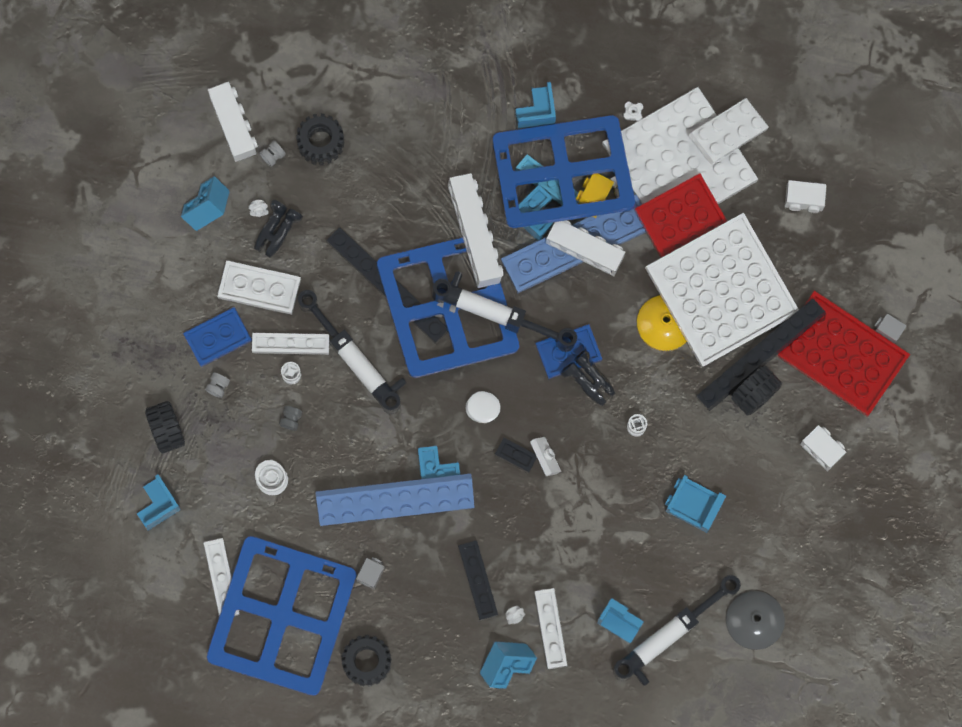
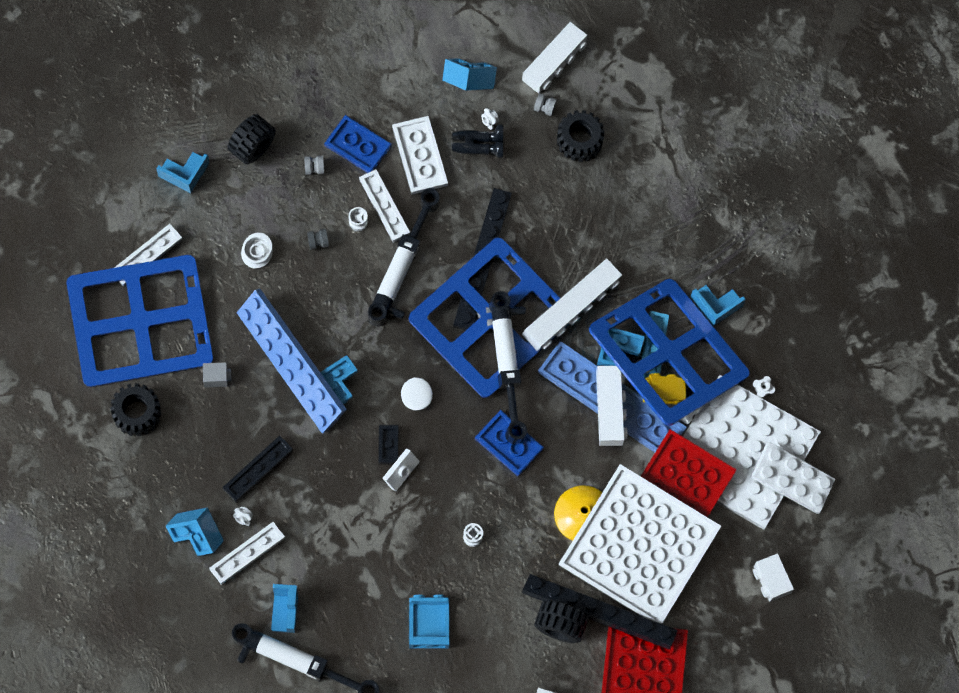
camera: 60 degrees right, 5 degrees down
black piece [560,349,616,406] -> none

